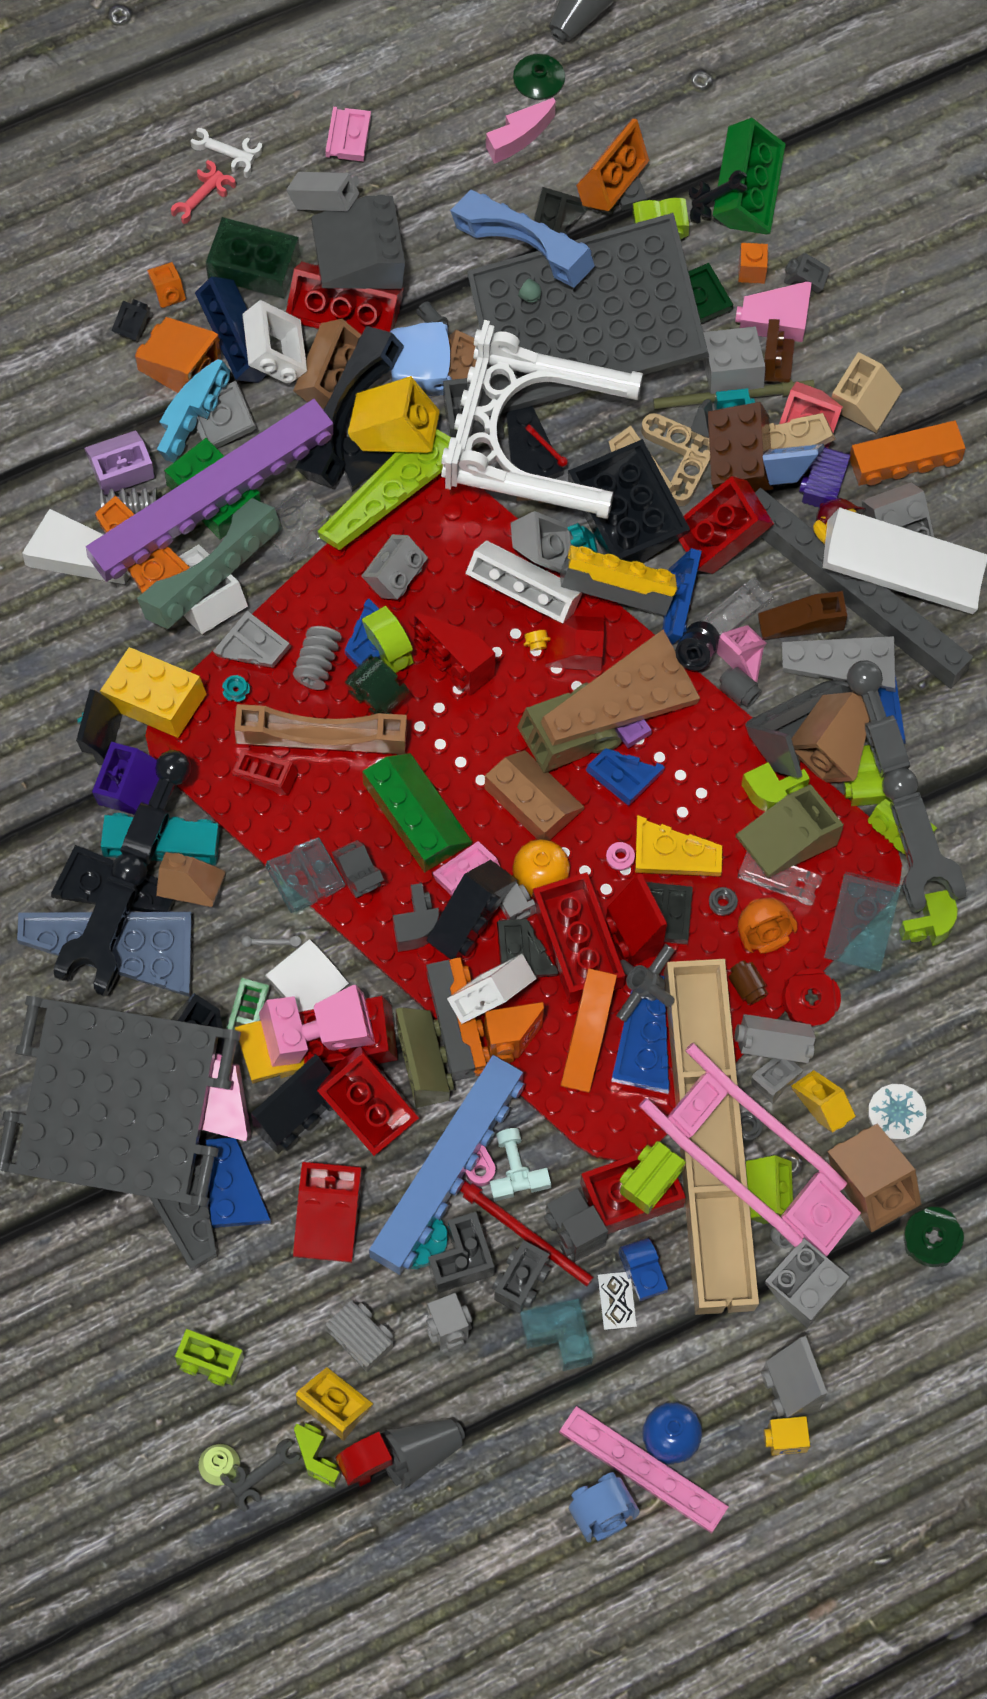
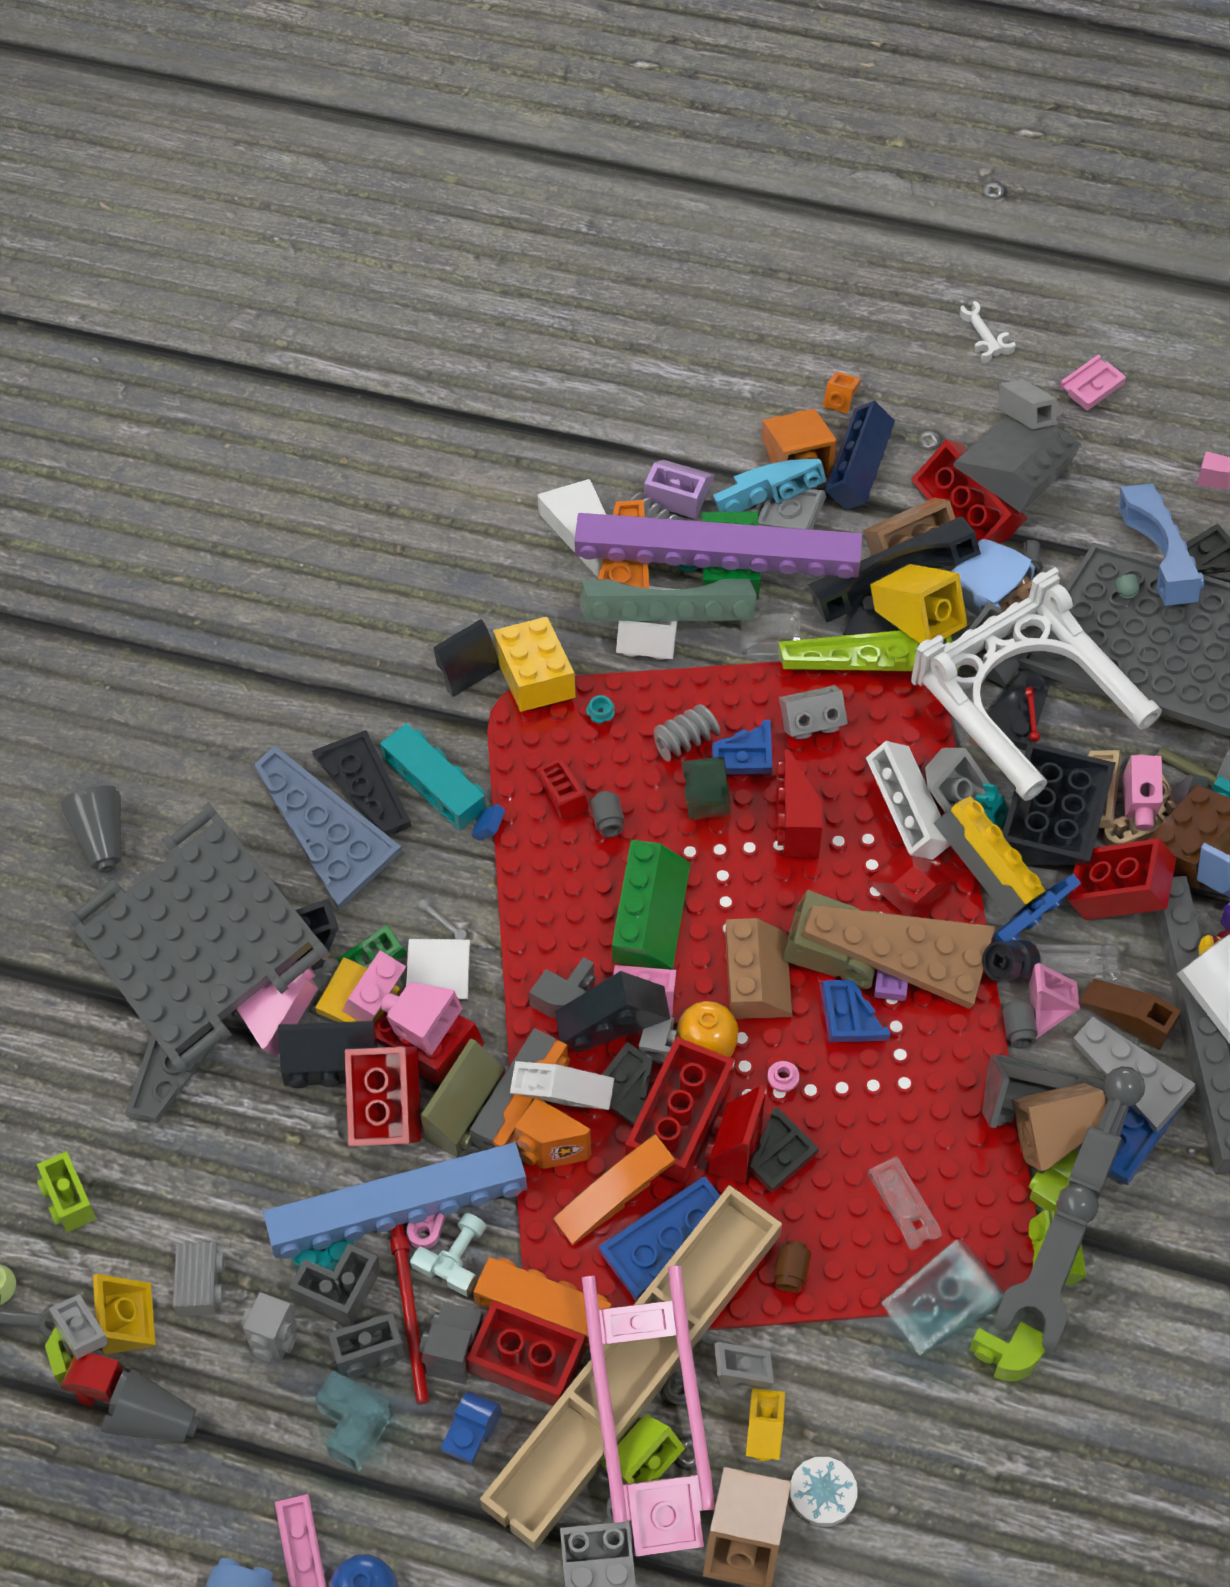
camera: 45 degrees right, 10 degrees down
black piece [54,750,191,996] -> none
dark purple slope [92,742,159,815] -> none
black bracket [111,299,153,342] -> none
medium nougat slope [156,852,226,907] -> none
coral bar [171,160,236,224] -> none
clear green brick [206,217,300,298] -> none
blue wing [206,1138,271,1228] -> none
light grey wing [213,611,291,668] -> none
medium nougat arch [234,704,407,754] -> none
white window [243,300,307,385] -> none
clear light blue slope [265,837,345,913] -> none
red slope [293,1162,362,1263] -> none
dark grey brick [332,840,384,898] -> none
lime brick [362,606,414,676] -> none
yellow plate [524,630,551,651] -> none
white sticker [598,1272,637,1330] -> none
dark grey bar [616,944,675,1022] -> none
lime brick [619,1141,686,1214] -> none
yellow wing [635,815,722,876] -> none
dark grey plate [709,887,738,916] -> none
light grey brick [734,1014,816,1063] -> none
olive slope [736,784,844,878] -> none
orange cylinder [738,898,797,953] -> none
lime brick [741,762,810,811] -> none
red plate [782,968,841,1027] -> none
none -> light grey slope [49,1294,108,1359]
none -> blue tile [471,804,505,841]
none -> orange brick [473,1257,612,1348]
none -> dark grey brick [590,791,625,837]
none -> bright pink torso [1122,755,1163,831]

